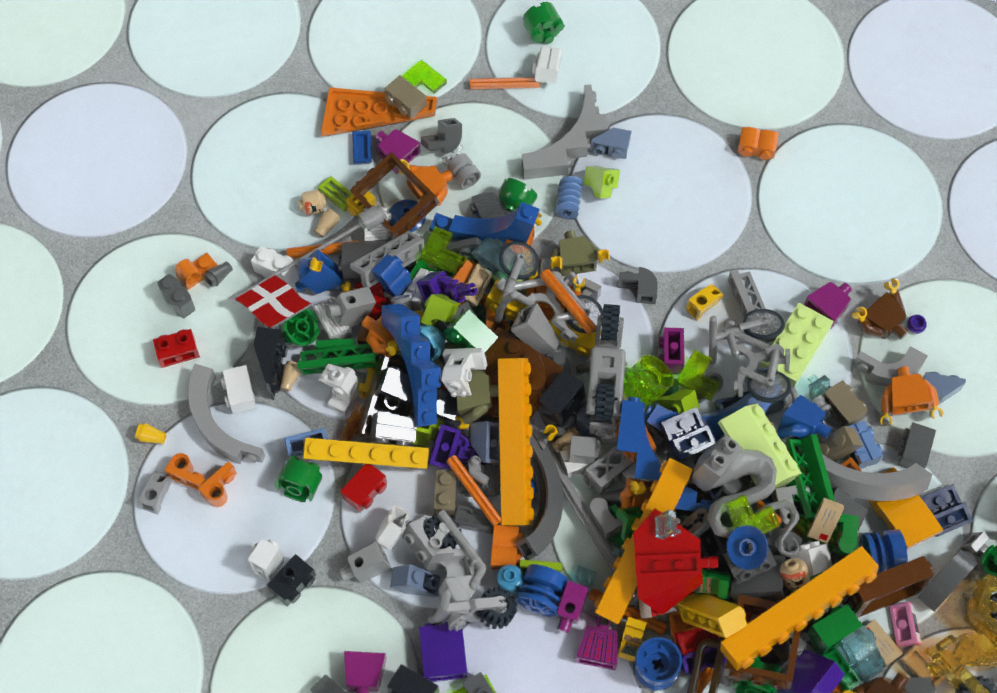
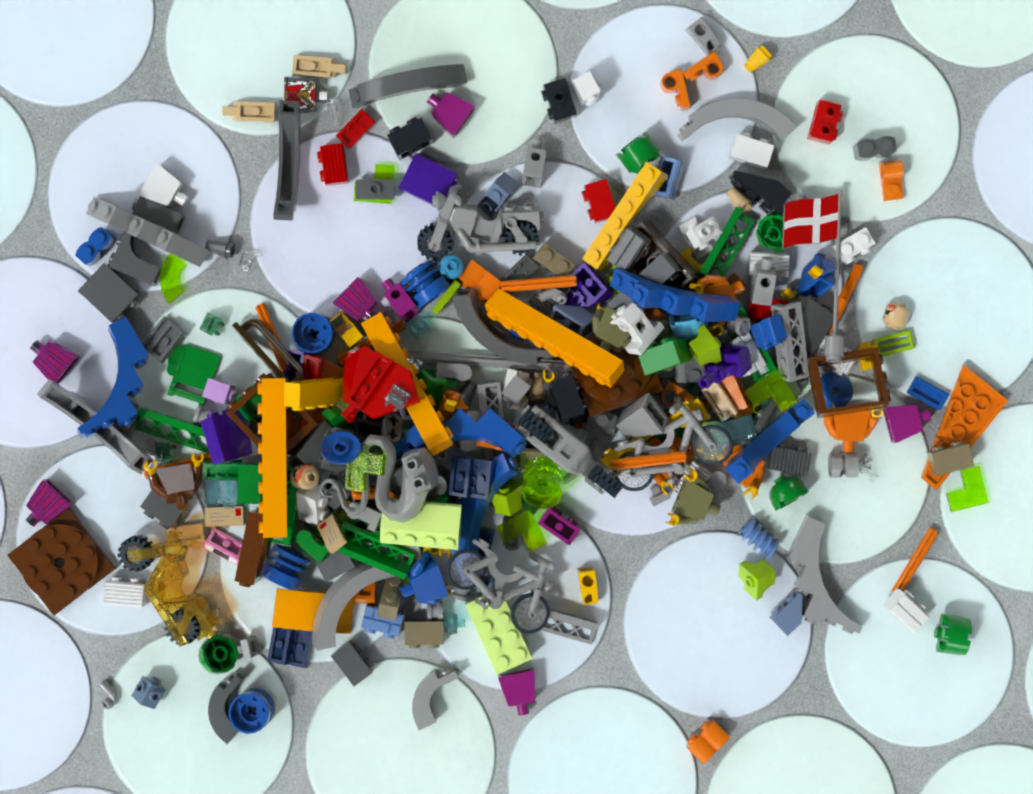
camera: 125 degrees right, 25 degrees up
dark grey cone [203,261,233,287] -> none
tan cone [314,208,340,237] -> none
green plate [316,338,356,356] -> none
clear orange pin [338,403,364,441] -> none
white brick [375,505,410,549] -> none
dark grey brick [421,118,462,154] -> none
dark grey brick [618,267,658,304] -> none
reddish brown torso [852,278,909,340] -> none
orange torso [880,366,944,425] -> none
dark purple plate [907,315,927,334] -> none
dark grey arch [917,548,979,612] -> none
sand blue slope [923,372,966,405] -> none

